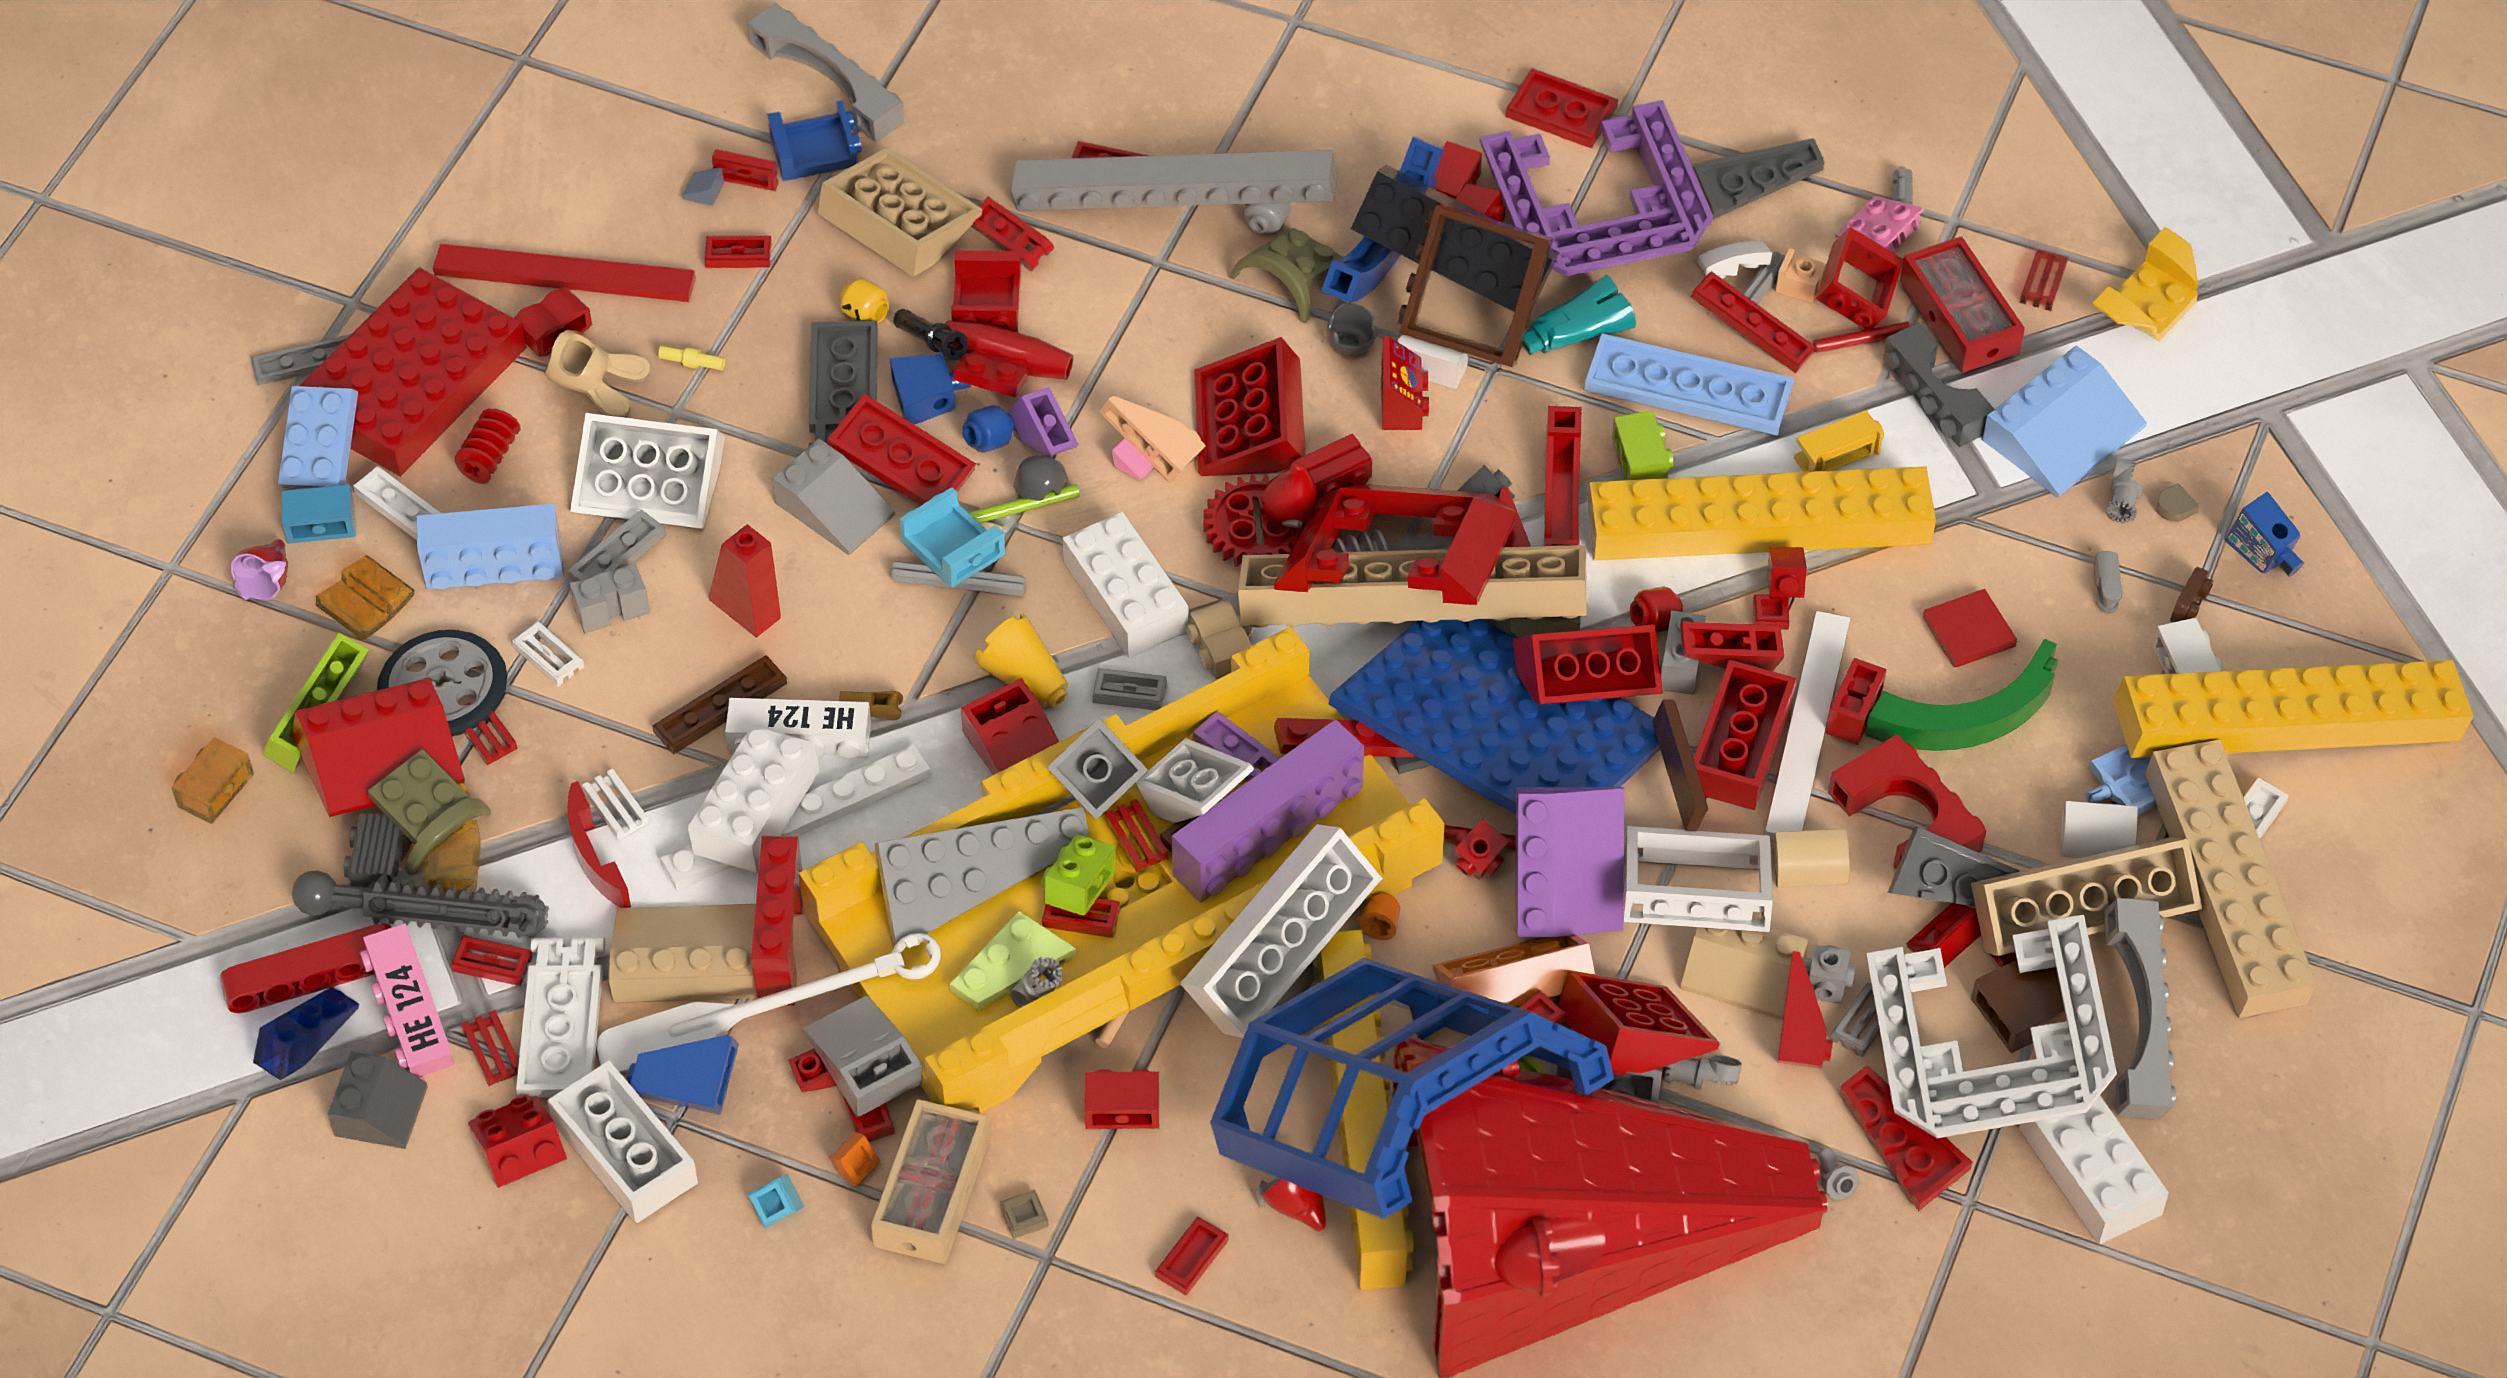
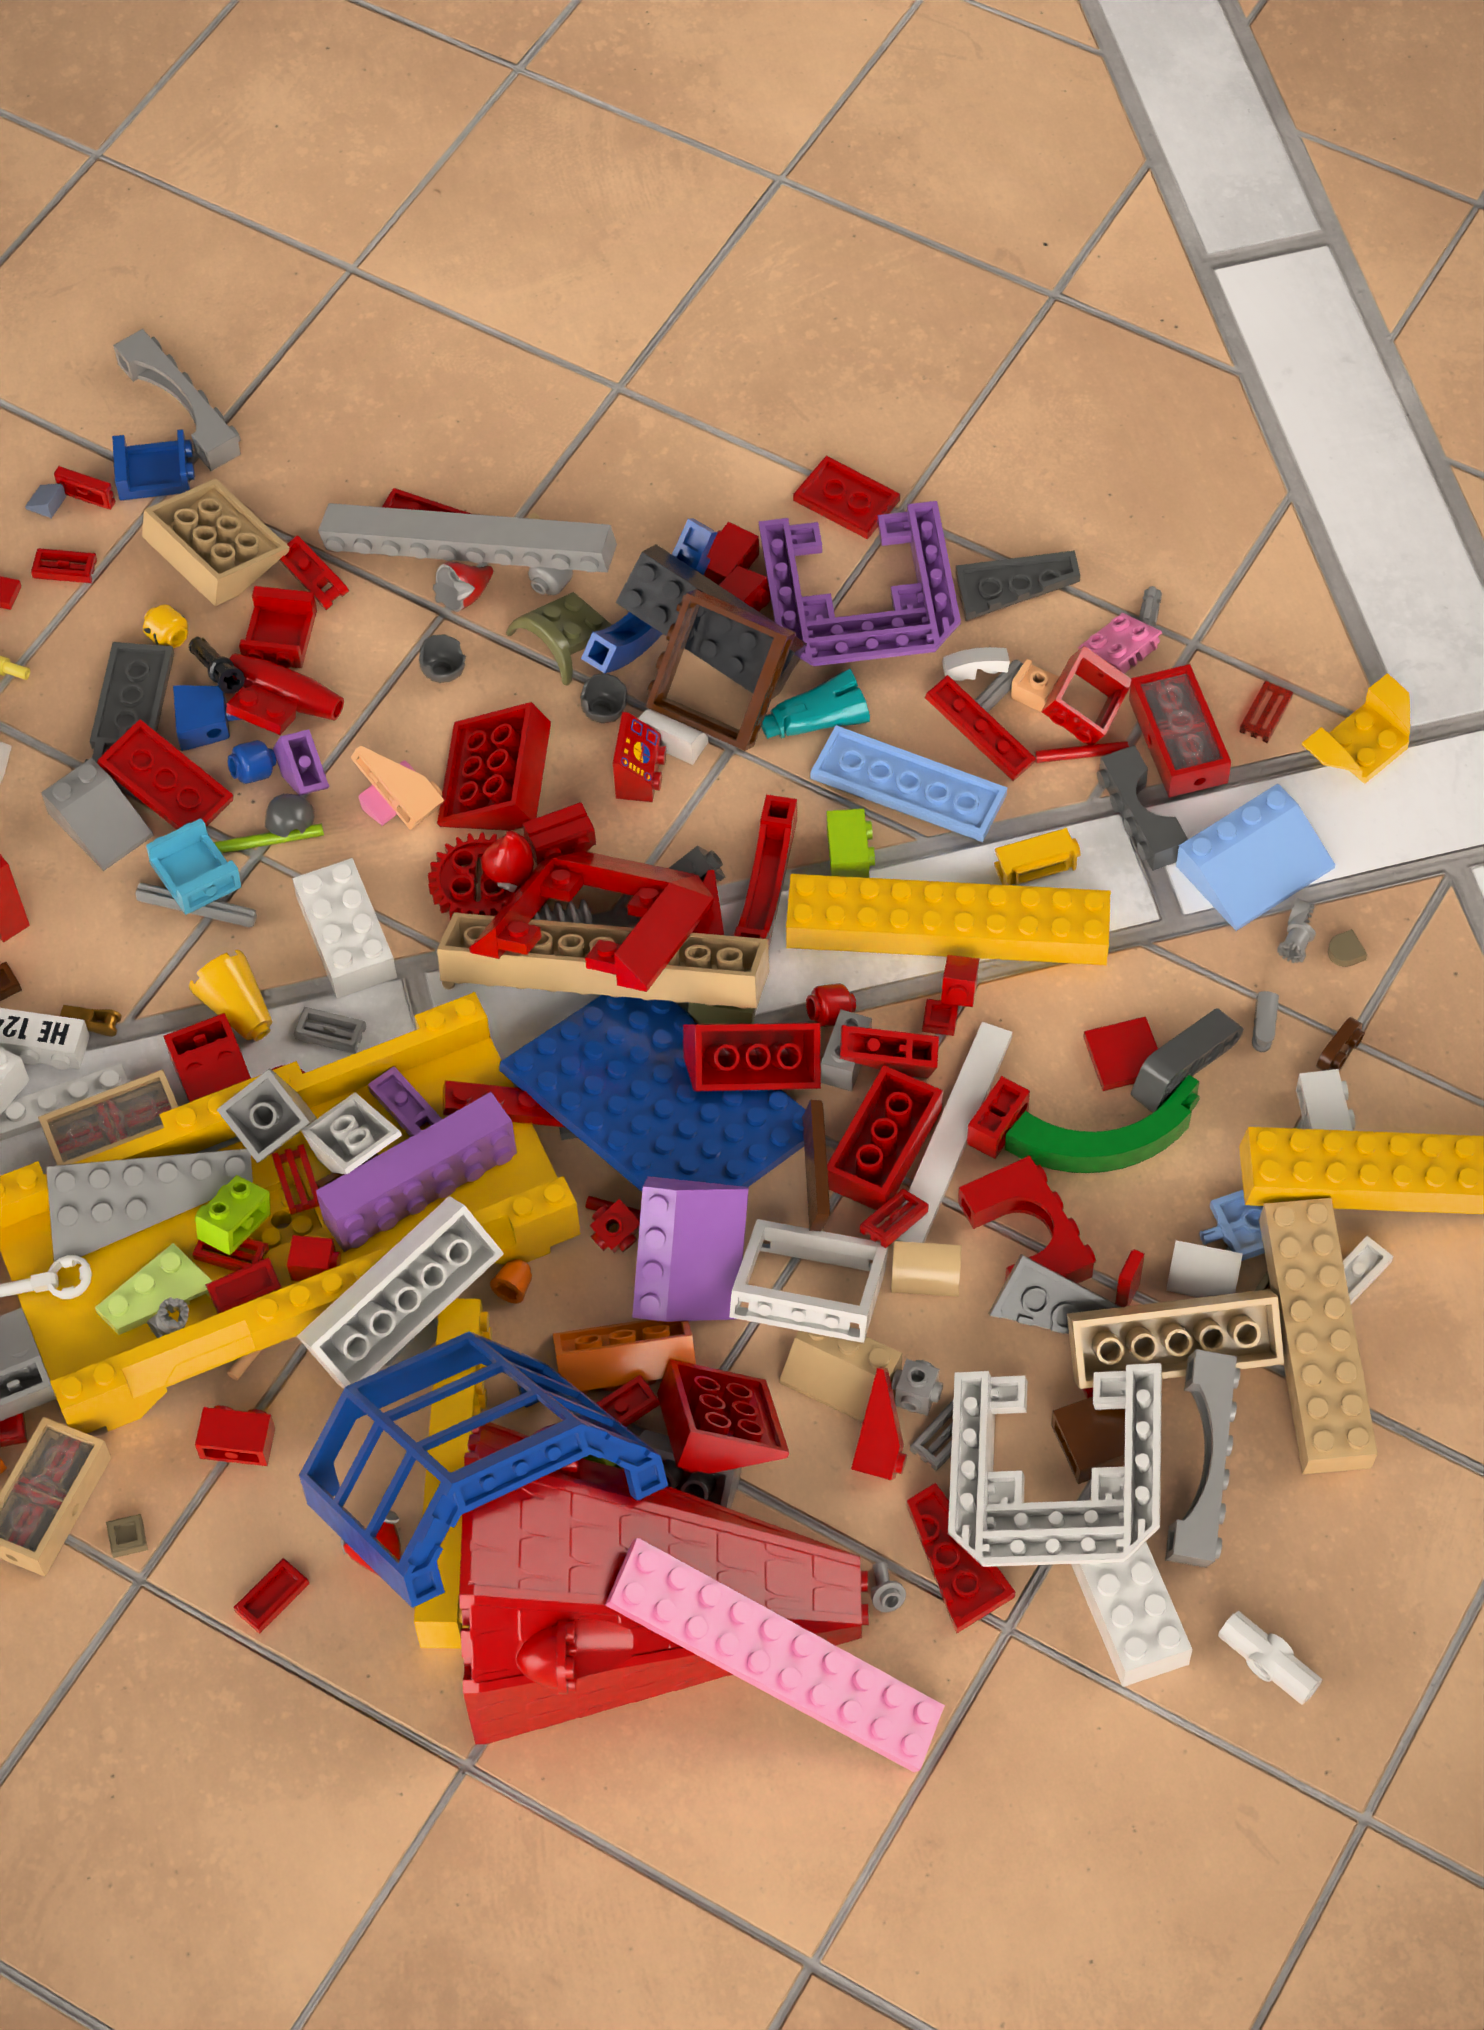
camera: 10 degrees right, 5 degrees up
tan brick [1186,600,1252,678] -> none
light grey connector [1665,1055,1742,1090] -> none
red slope [1906,903,1981,968] -> none
blue torso [2225,492,2304,577] -> none
none -> clear brick [38,1069,179,1165]
none -> red tile [205,1257,282,1314]
none -> red brick [287,1235,341,1281]
none -> dark grey hair [419,634,466,683]
none -> hat [433,562,494,612]
none -> bright pink plate [605,1538,945,1772]
none -> red tile [860,1188,929,1248]
none -> red tile [1115,1249,1145,1307]
none -> dark grey beam [1131,1008,1244,1113]
none -> white piece [1218,1611,1323,1705]

